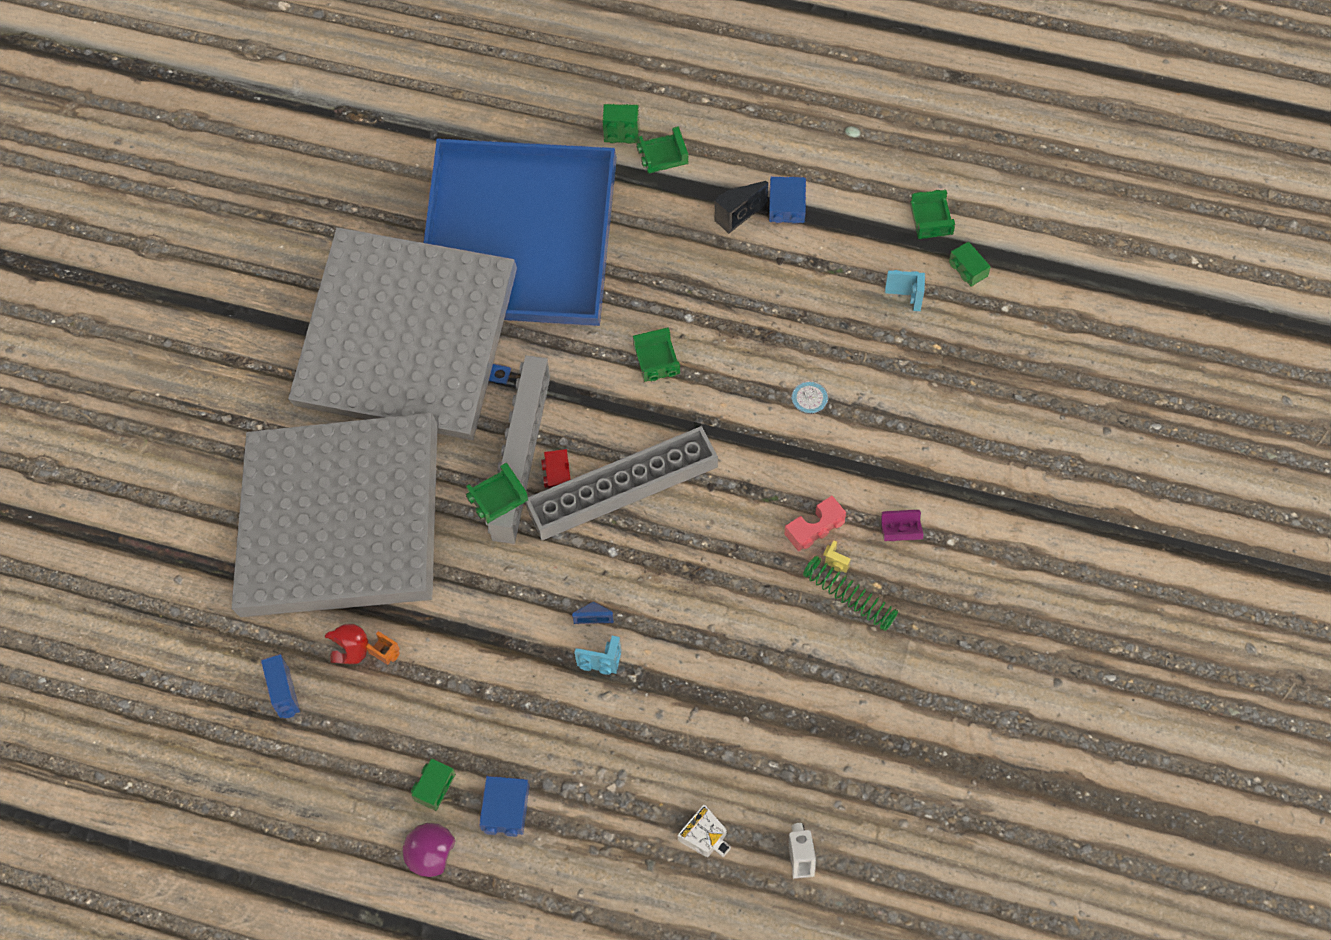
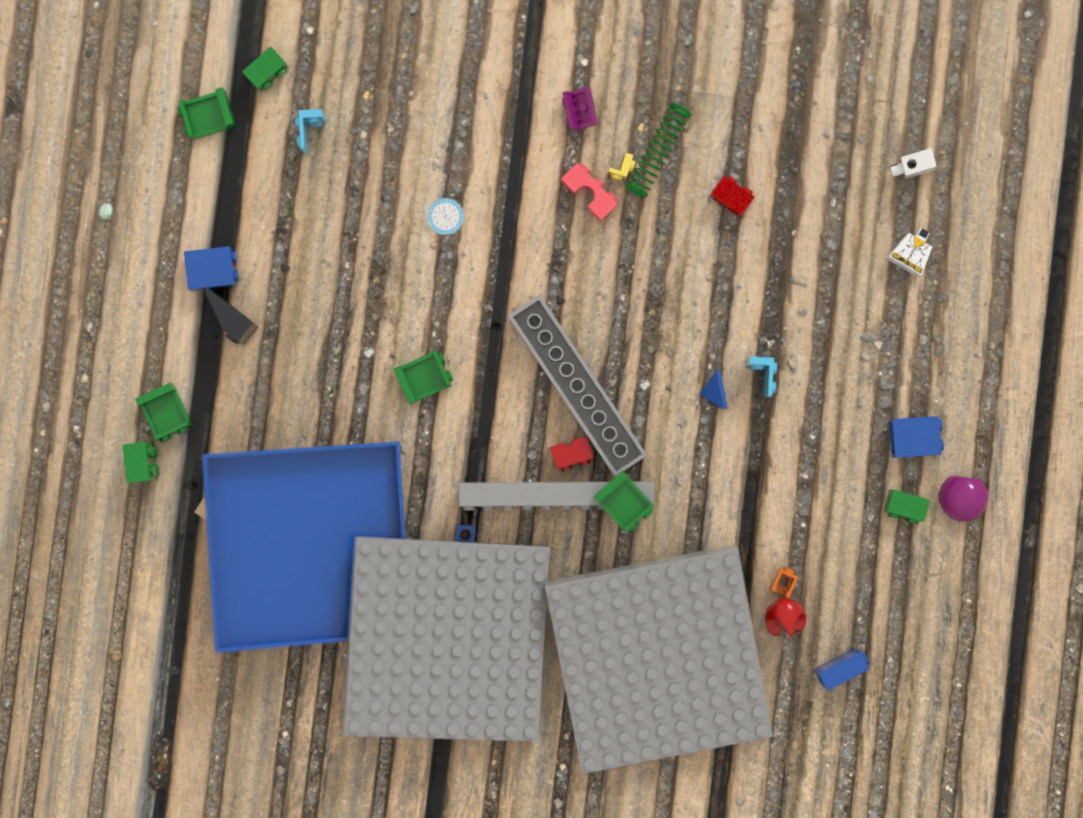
camera: 100 degrees left, 25 degrees up
none -> red brick [709,175,755,218]

